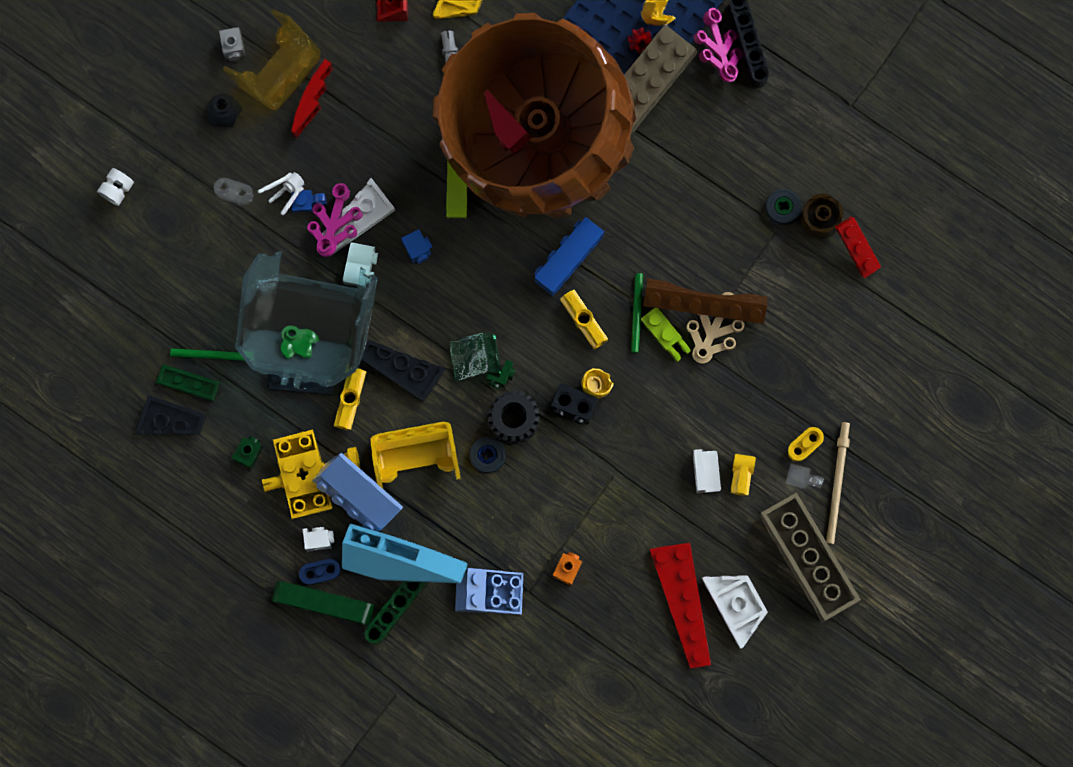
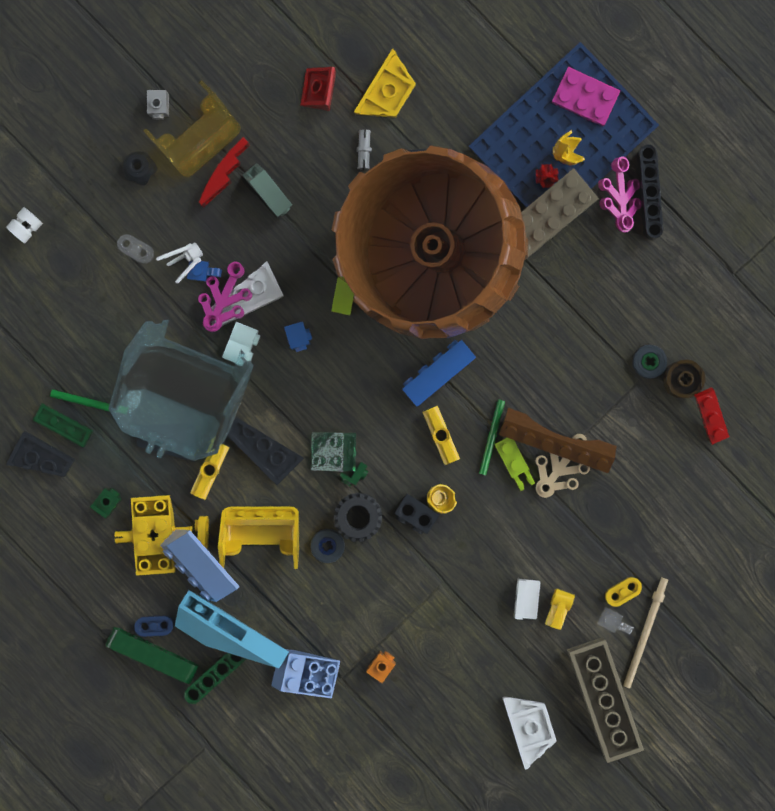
camera: 10 degrees right, 10 degrees up
green plate [280,326,319,359] -> none
white brick [303,527,334,552] -> none
dark red slope [484,90,531,154] -> none
red wing [650,543,711,669] -> none
none -> sand green slope [242,163,292,217]

